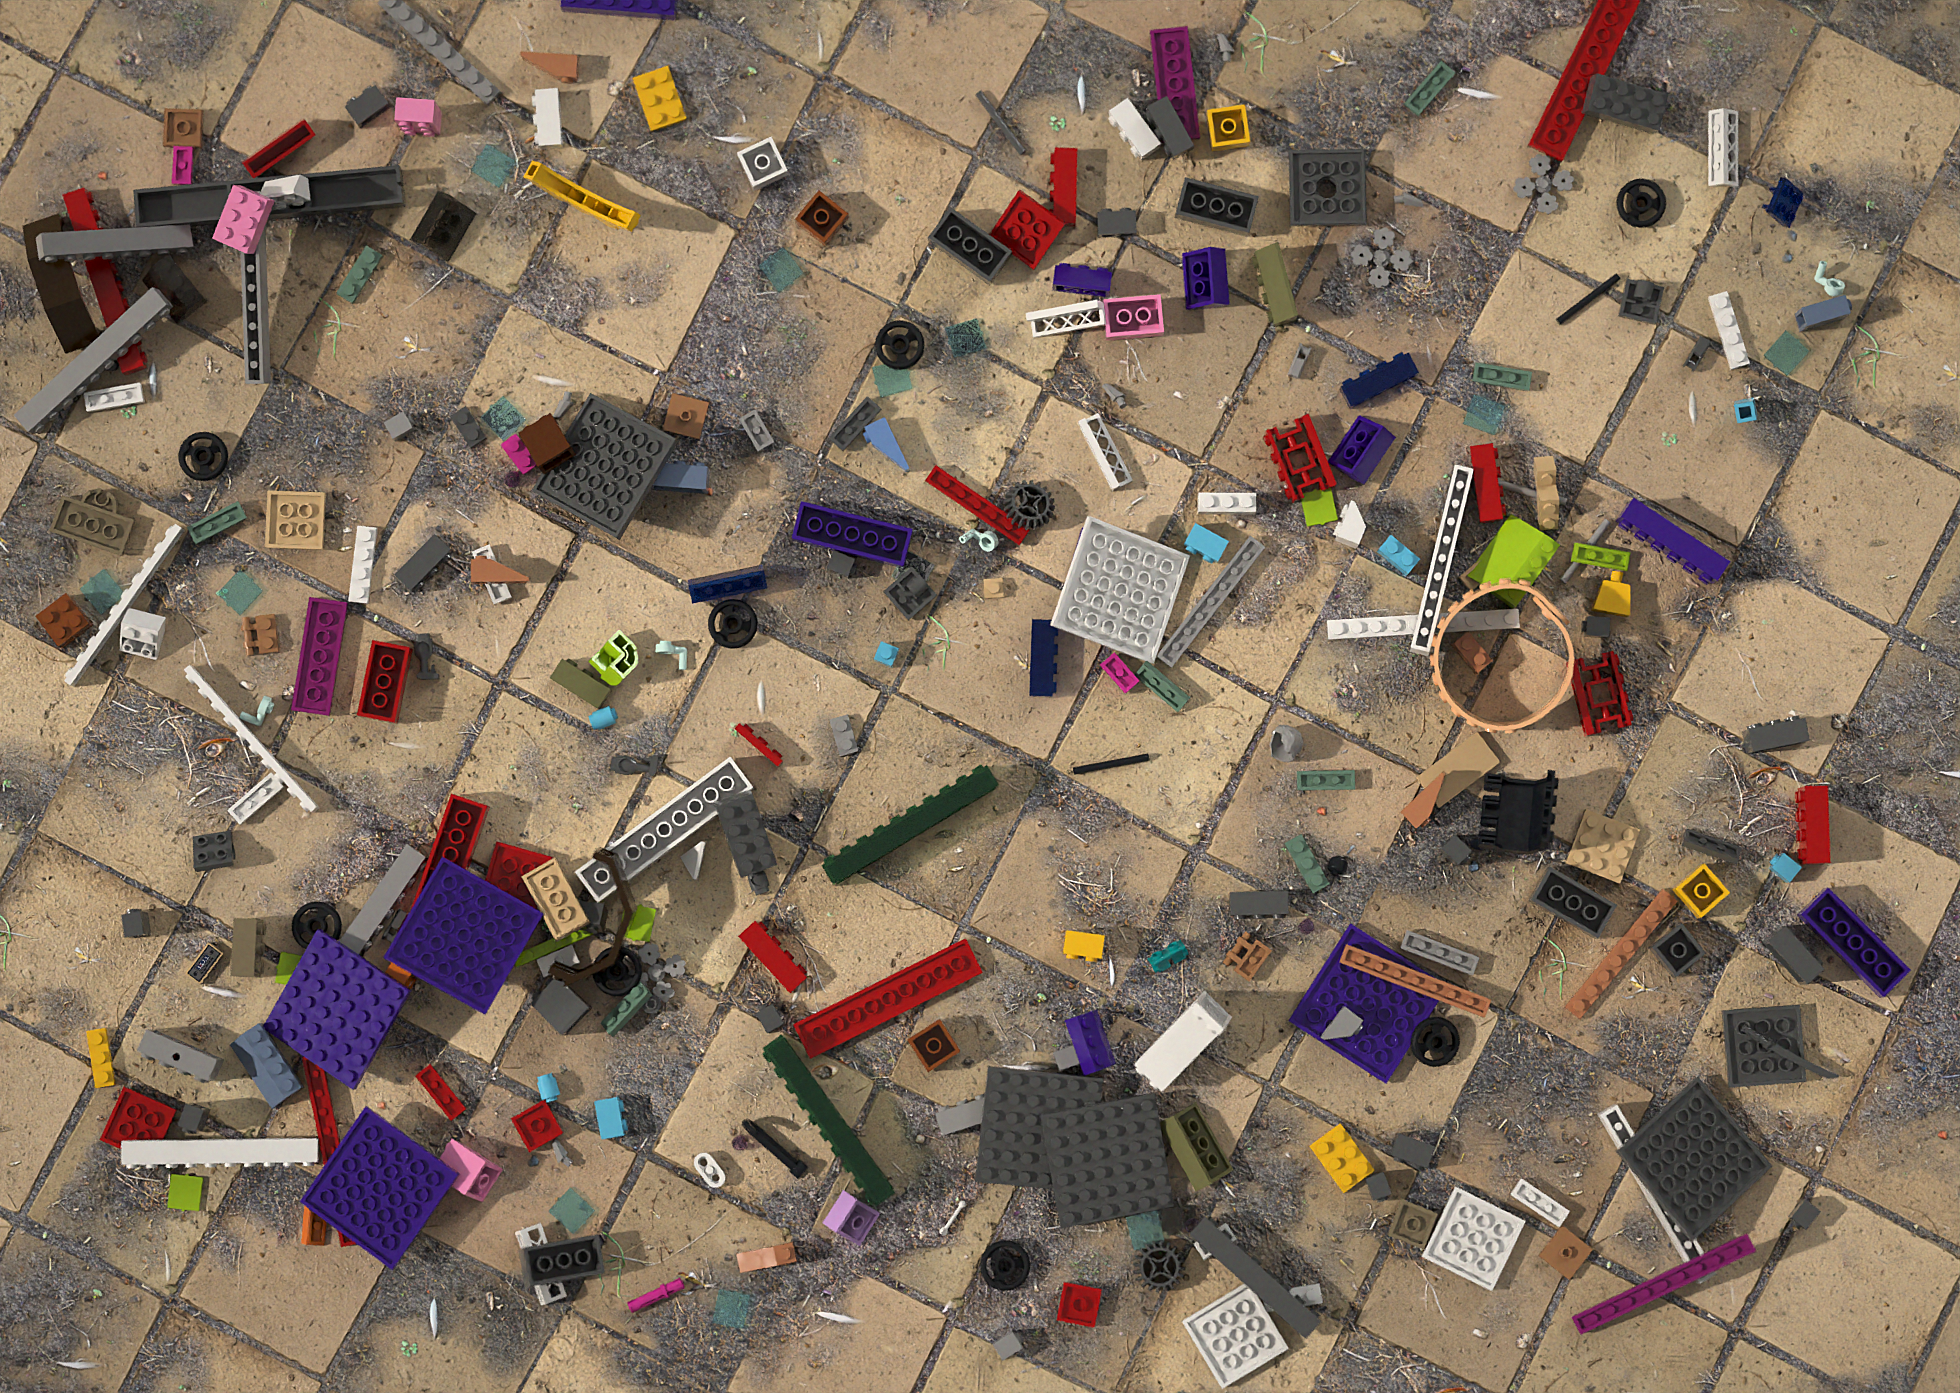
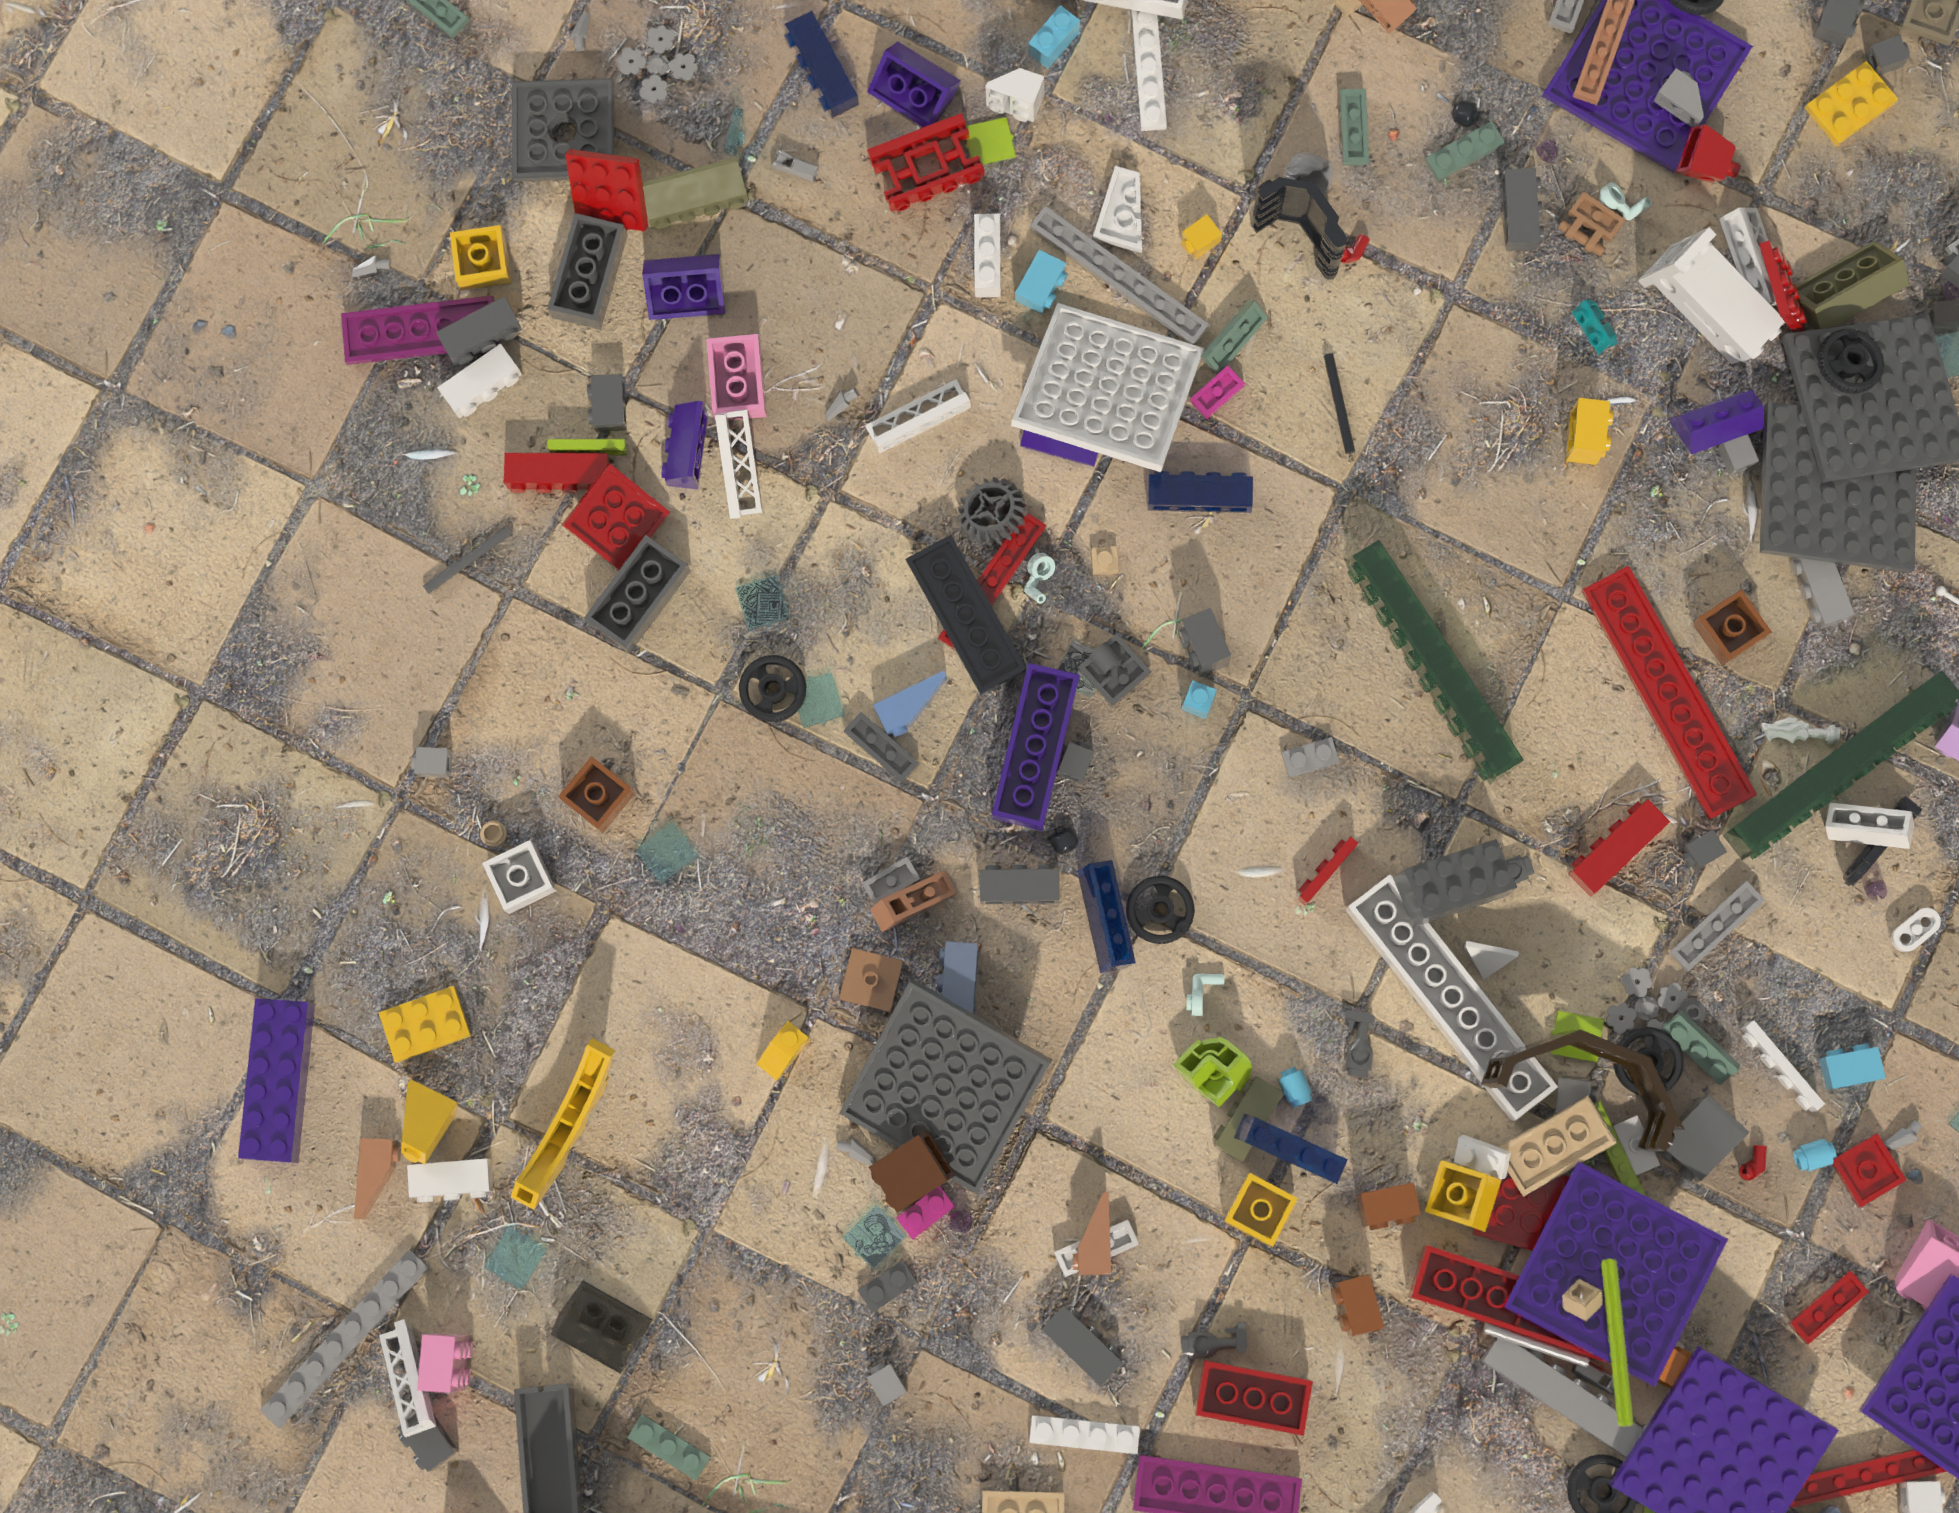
camera: 85 degrees left, 5 degrees down
none -> white fence [379,1319,436,1437]
none -> yellow slope [401,1079,457,1165]
none -> light grey brick [411,747,452,778]
none -> tan plate [480,820,507,847]
none -> lime tile [547,439,628,456]
none -> red plate [565,149,649,232]
none -> clear light blue plate [724,108,746,156]
none -> yellow slope [757,1021,811,1081]
none -> nougat slope [870,871,957,932]
none -> black plate [905,535,1026,696]
none -> dark grey brick [980,864,1060,905]
none -> black piece [1049,825,1078,854]
none -> white wing [1093,166,1142,253]
none -> dark grey brick [1177,608,1231,677]
none -> yellow brick [1181,214,1222,259]
none -> yellow brick [1223,1173,1298,1247]
none -> clear blue brick [1234,1113,1348,1184]
none -> black hinge [1251,177,1347,280]
none -> dark orange brick [1331,1274,1384,1336]
none -> red arm [1341,234,1370,264]
none -> dark orange brick [1356,1182,1421,1231]
none -> yellow brick [1425,1160,1501,1232]
none -> white plate [1454,1135,1511,1180]
none -> light grey bar [1483,1323,1590,1367]
none -> tan slope [1563,1279,1602,1321]
none -> light aqua plate [1600,182,1652,220]
none -> lime axle [1601,1259,1633,1426]
none -> light grey plate [1668,881,1765,972]
none -> red torso [1676,124,1741,183]
none -> white fence [1719,207,1777,306]
none -> red arm [1738,1145,1767,1181]
none -> white plate [1741,1020,1825,1112]
none -> red plate [1759,240,1807,333]
none -> white piece [1760,717,1840,745]
none -> black wheel [1817,329,1884,394]
none -> white brick [1825,803,1914,849]

